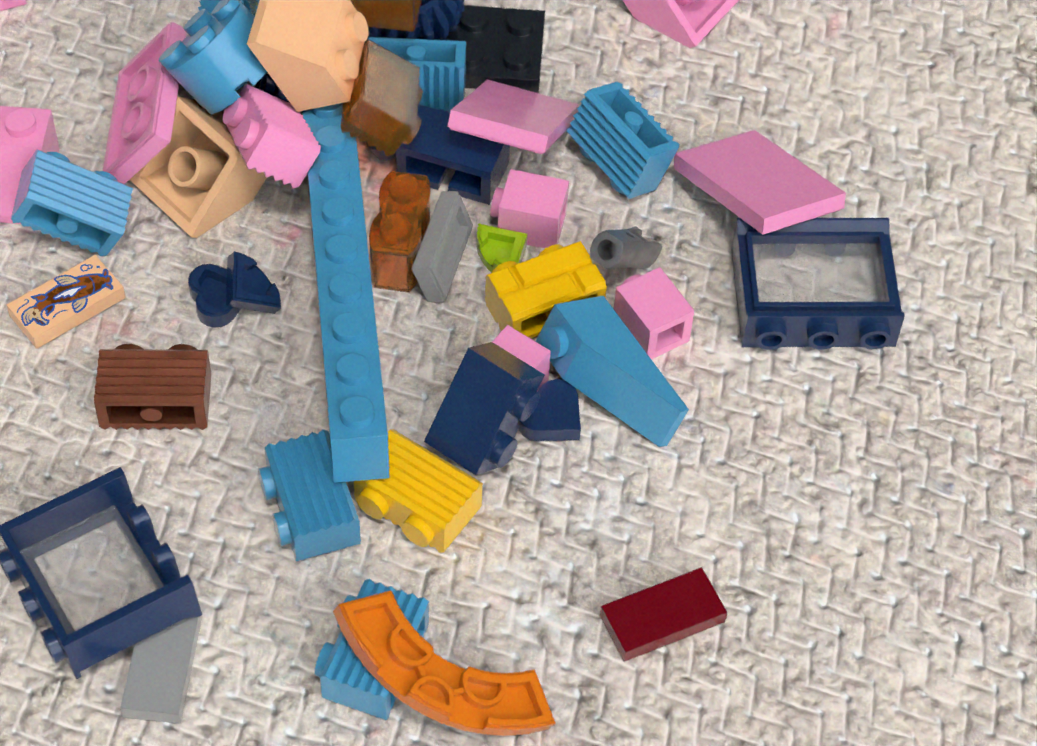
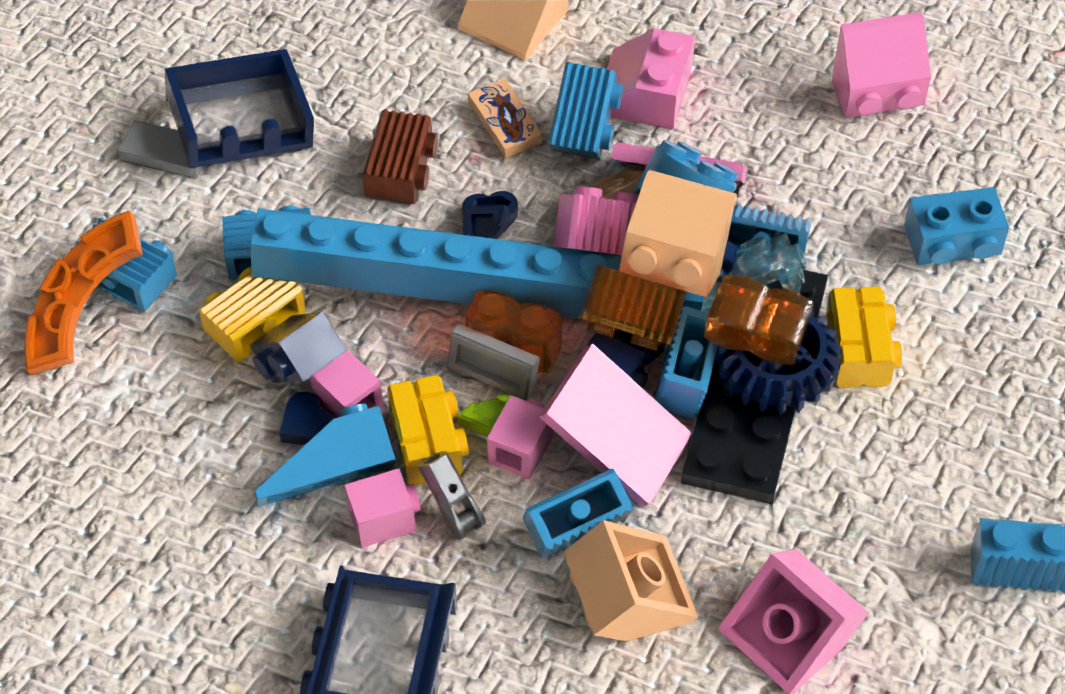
camera: 105 degrees right, 0 degrees up
dark red tile [600,567,728,662] -> none
bright pink tile [674,130,846,235] -> none
none -> light nougat slope [564,520,699,642]

